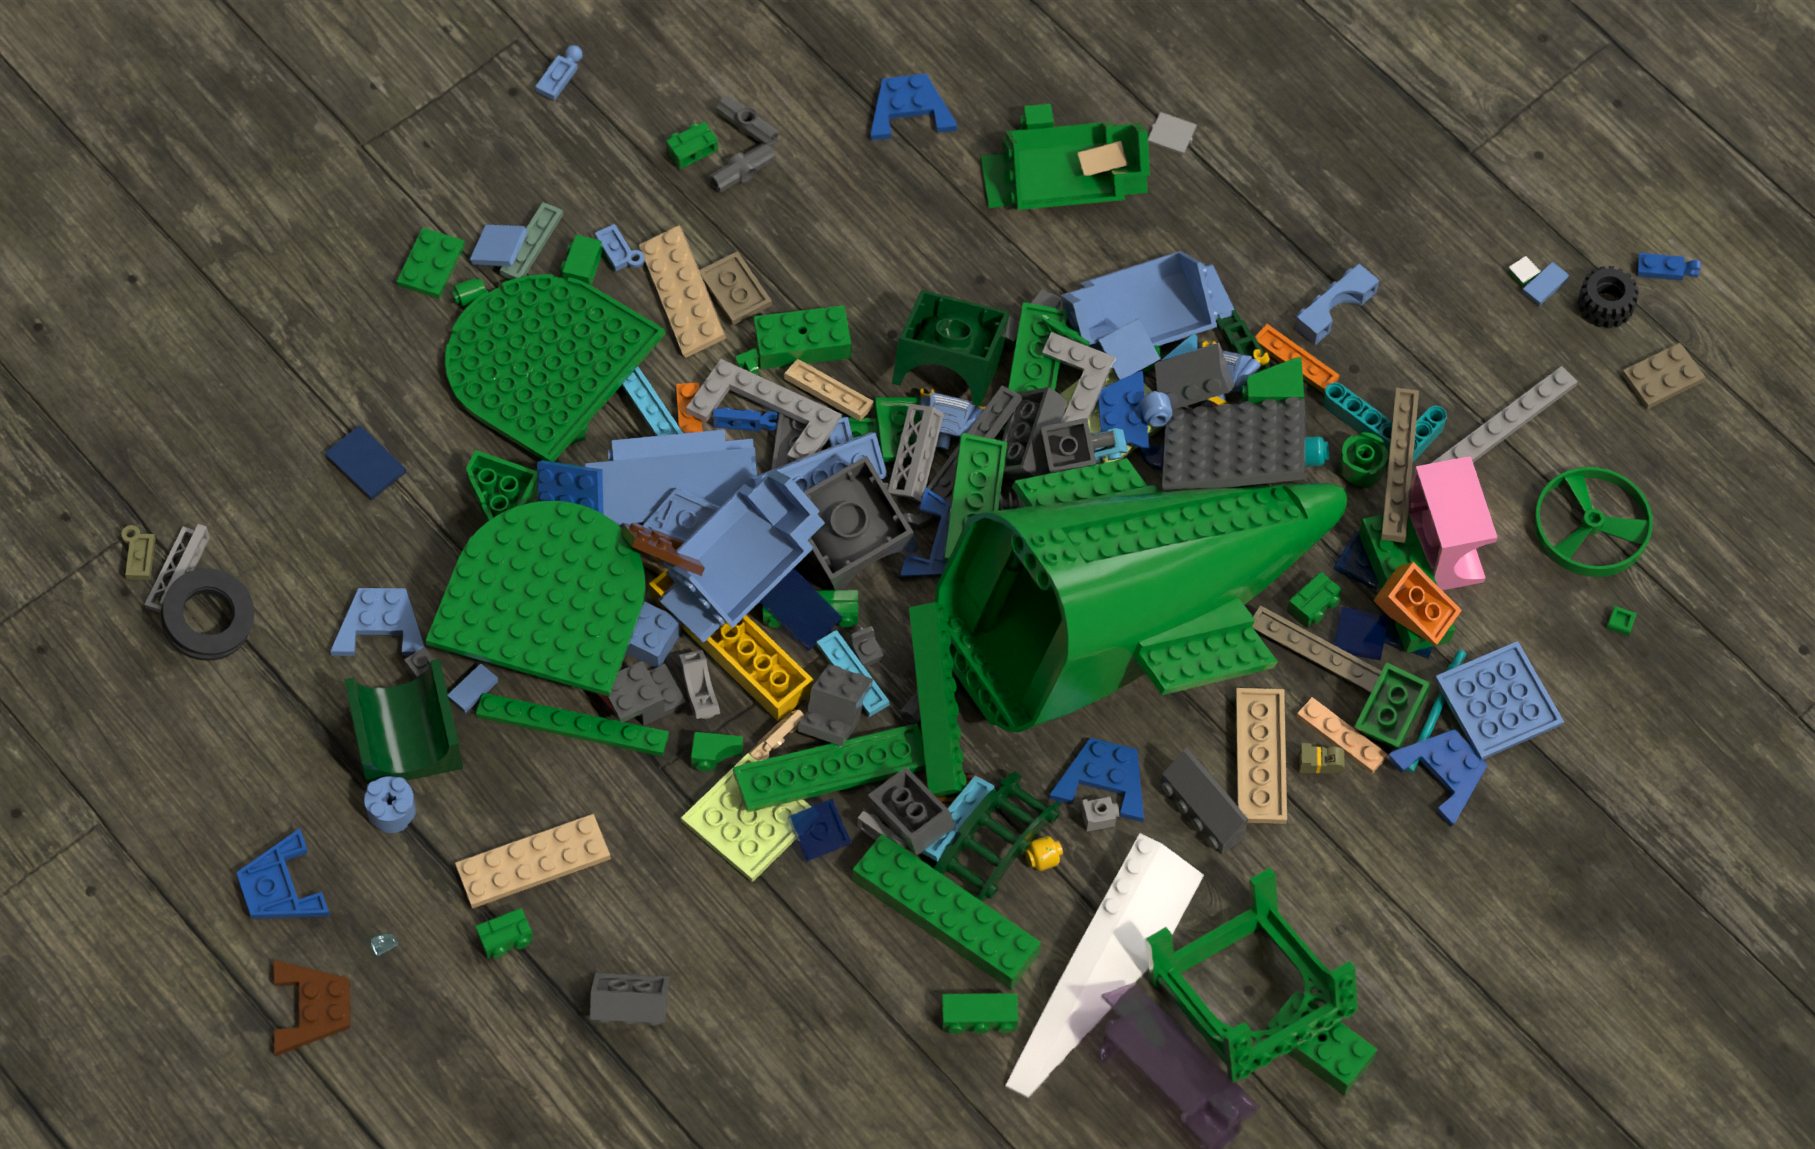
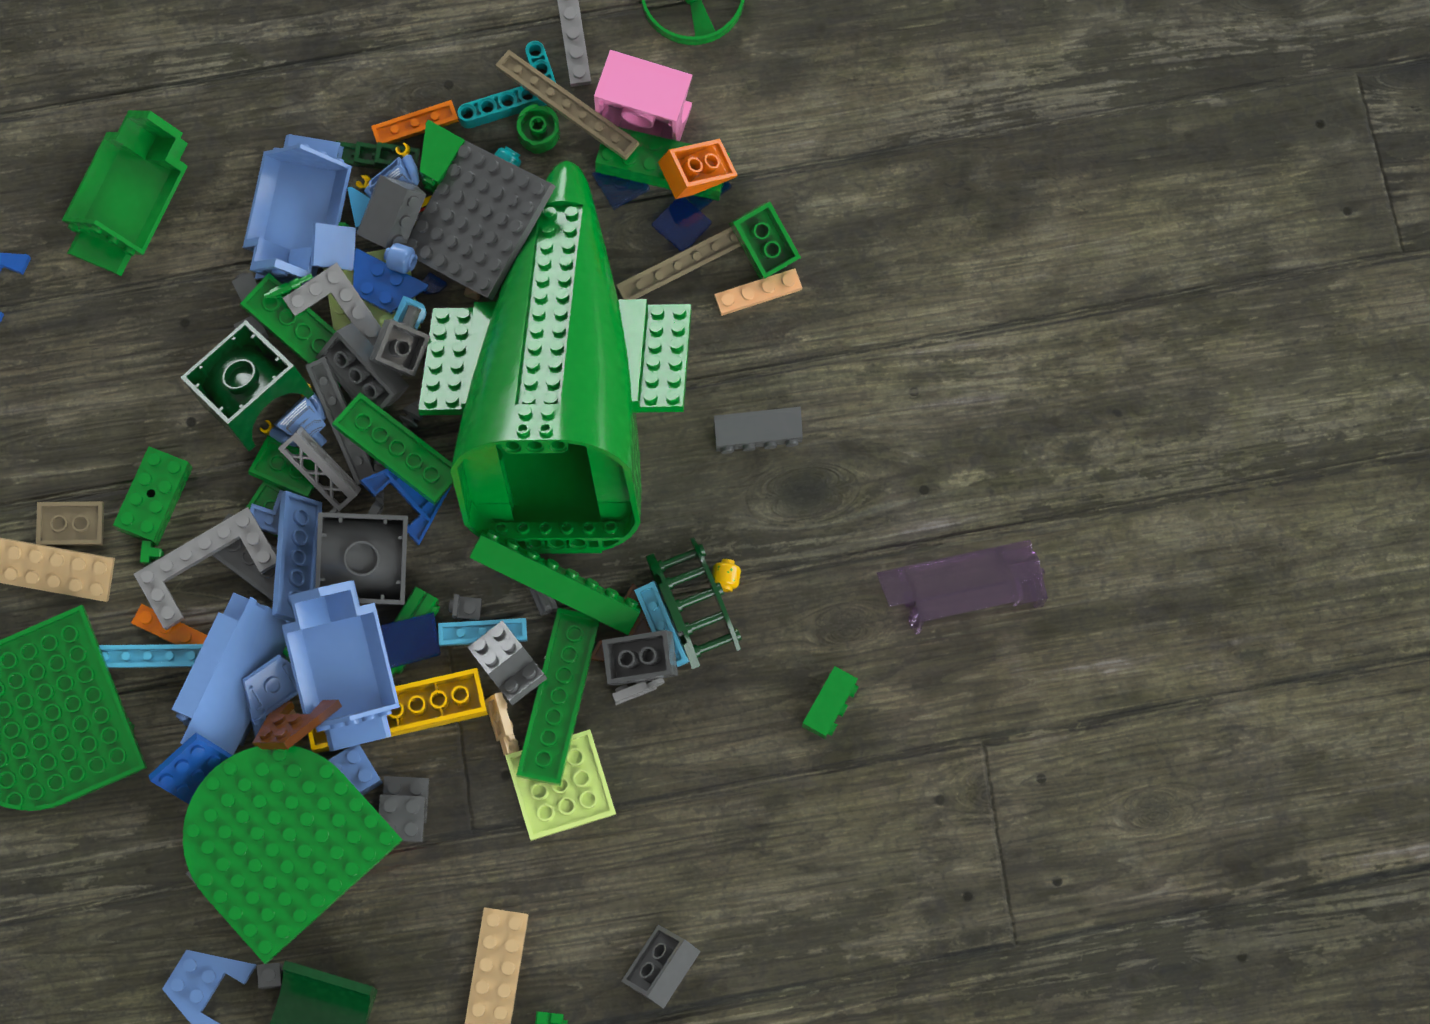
camera: 60 degrees left, 15 degrees up
dark blue tile [325,425,407,501] -> none
medium blue tile [448,664,499,713] -> none
green brick [466,450,538,523] -> none
green plate [476,693,669,757] -> none
light grey arch [679,650,720,719] -> none
green arch [691,732,743,772] -> none
blue plate [714,408,777,432] -> none
tan plate [784,359,874,421] -> none
clear blue tile [787,798,852,862] -> none
green brick [853,834,1041,990] -> none
white wedge [1006,833,1204,1098] -> none
green brick [1020,104,1054,129] -> none
blue wing [1049,738,1144,822] -> none
tan slope [1077,141,1127,176] -> none
light grey brick [1081,797,1119,832] -> none
green arch [1145,868,1358,1083] -> none
light grey piece [1148,112,1197,155] -> none
tan plate [1236,688,1287,824] -> none
green brick [1266,990,1377,1096] -> none
green brick [1287,572,1341,627] -> none
medium blue arch [1295,264,1379,345] -> none
olive leg [1299,743,1345,773] -> none
blue wing [1387,730,1488,827] -> none
teal bar [1406,650,1466,773] -> none
medium blue plate [1434,641,1564,760] -> none
green tile [1606,606,1637,636] -> none

